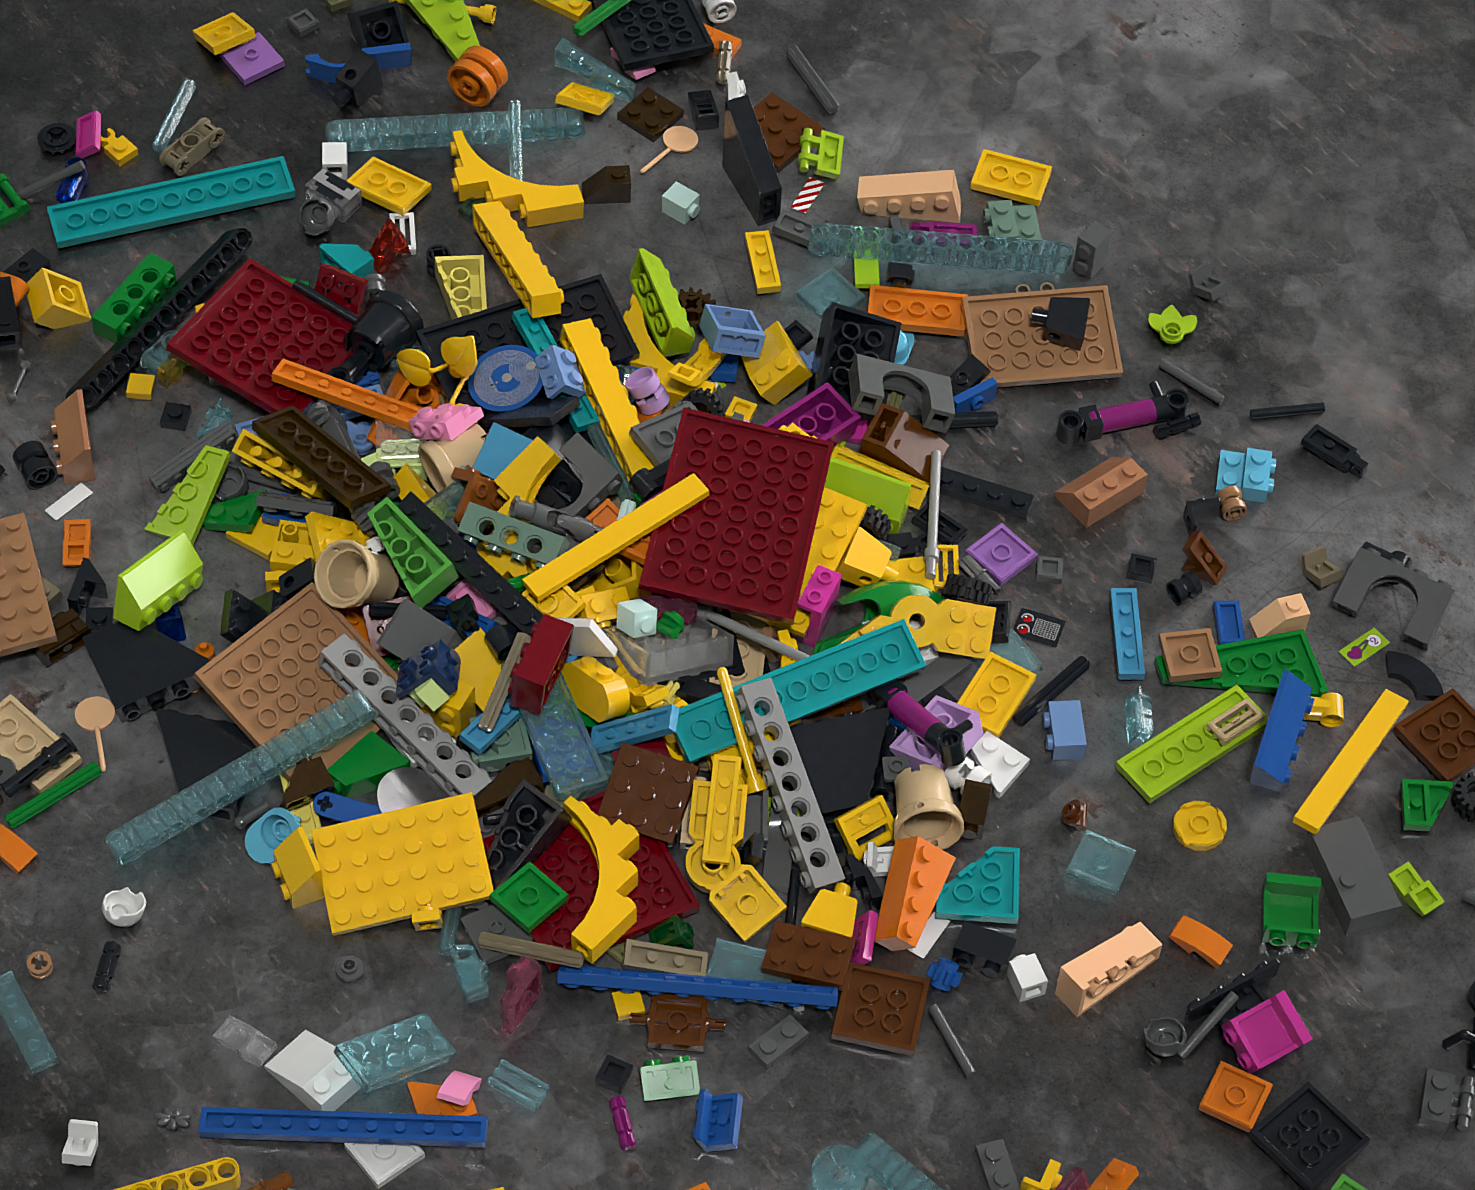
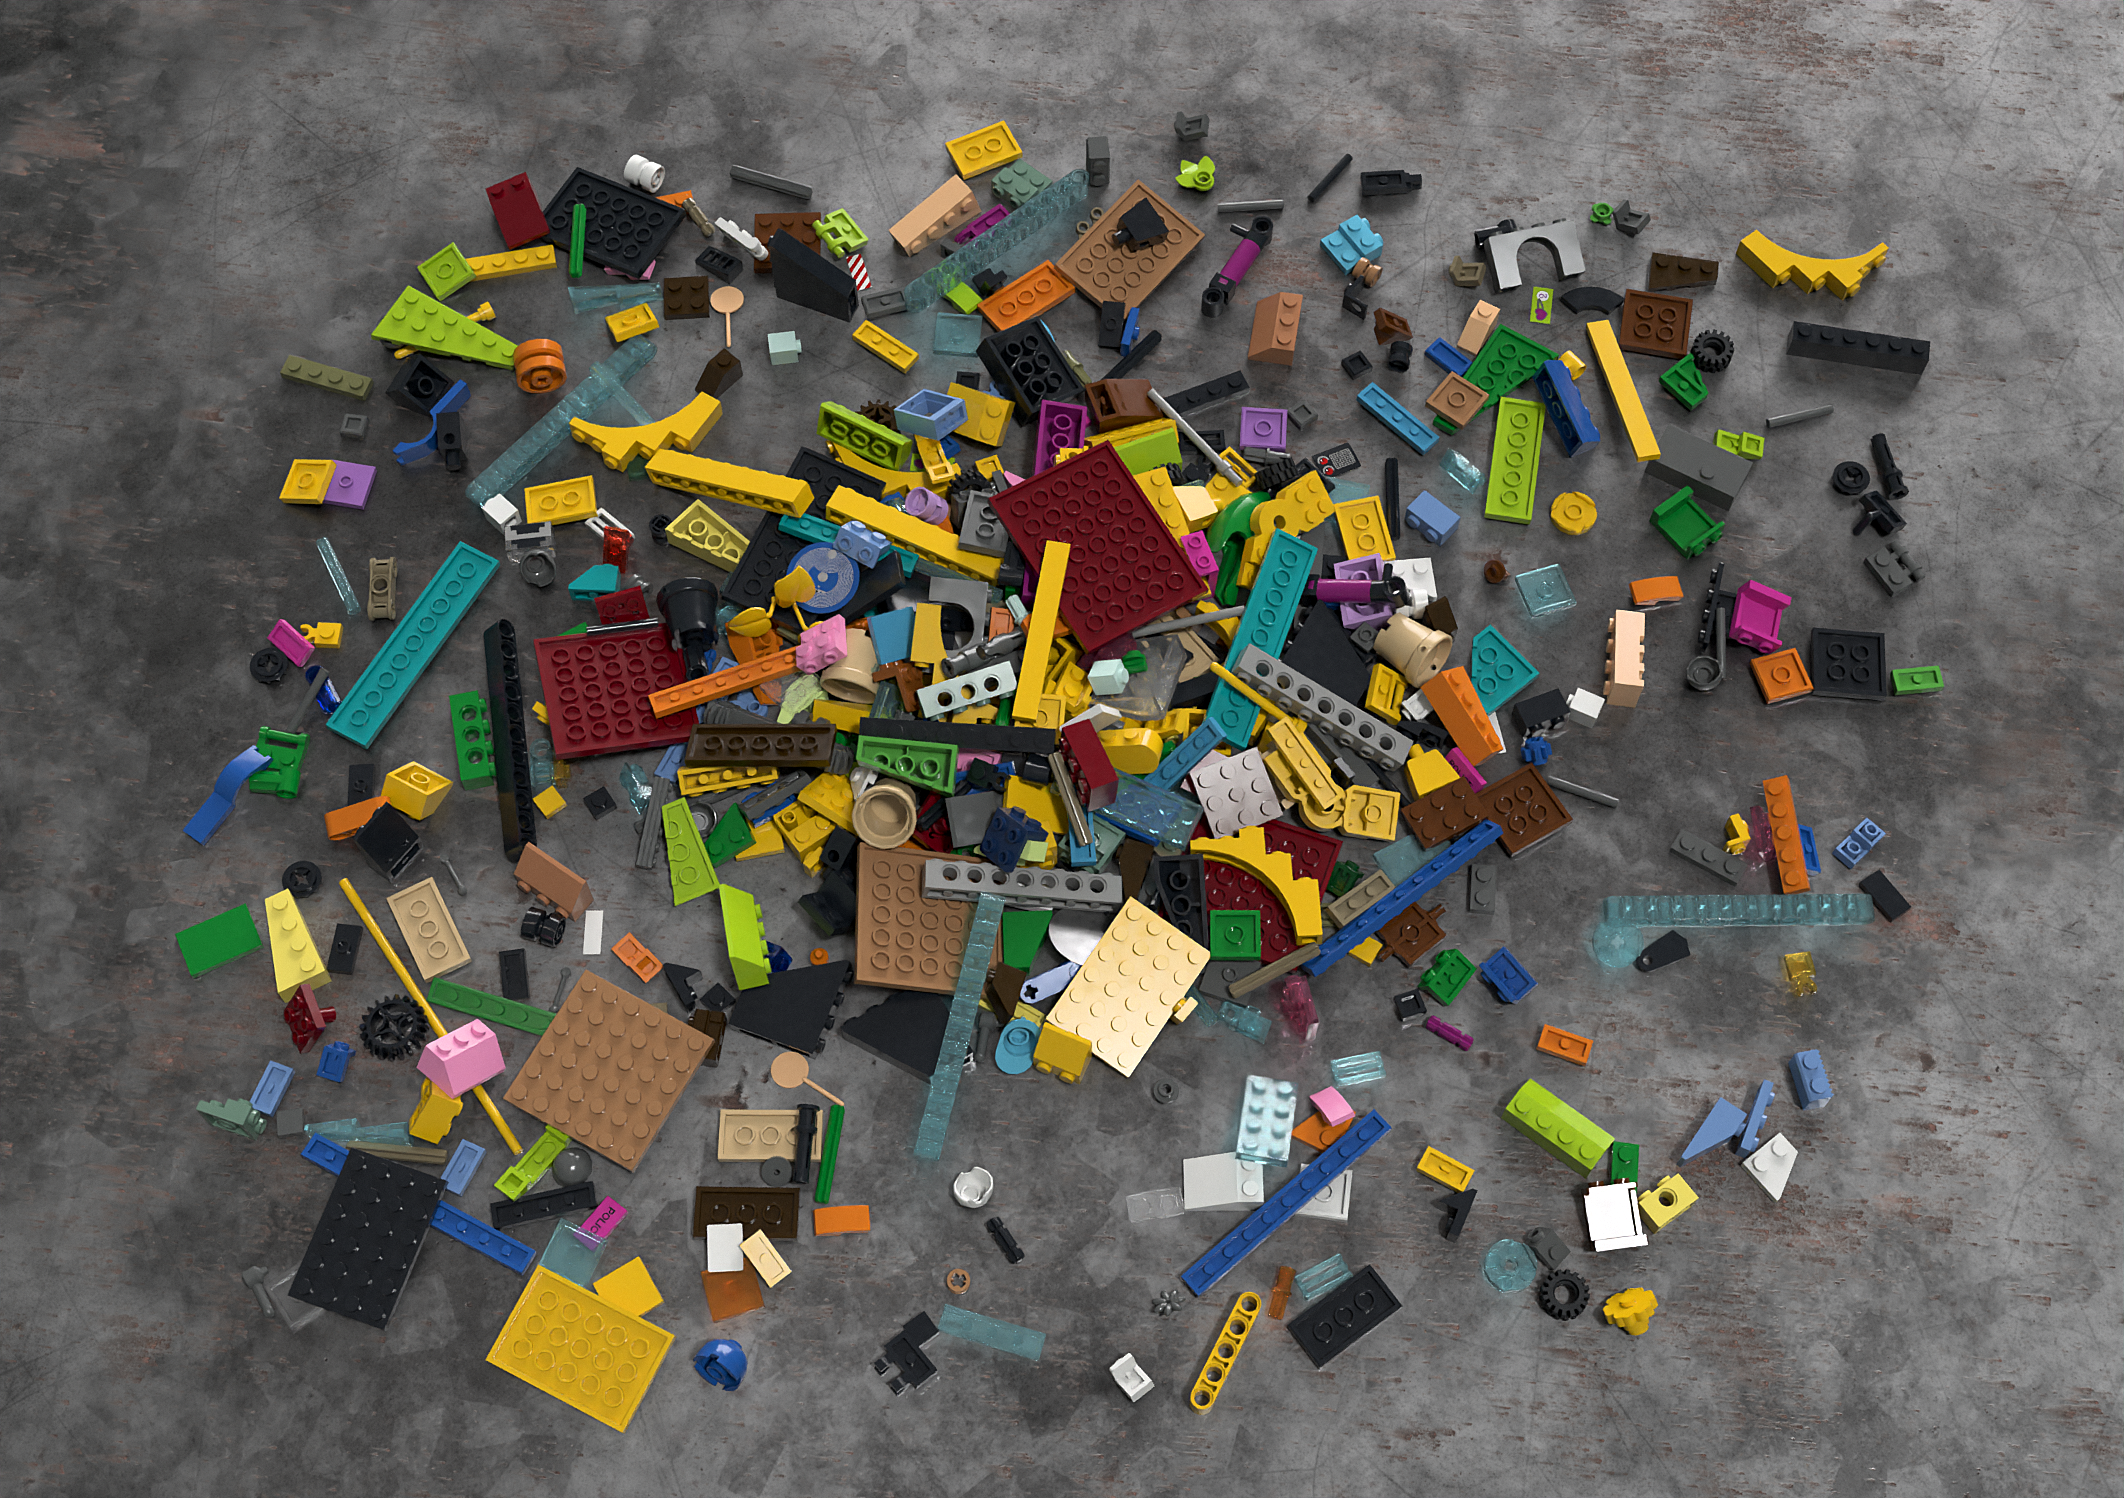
camera: 40 degrees left, 10 degrees up
dark grey arch [848,354,955,433] -> none
black axle [1154,412,1202,439] -> none
tan tile [1206,698,1264,747] -> none

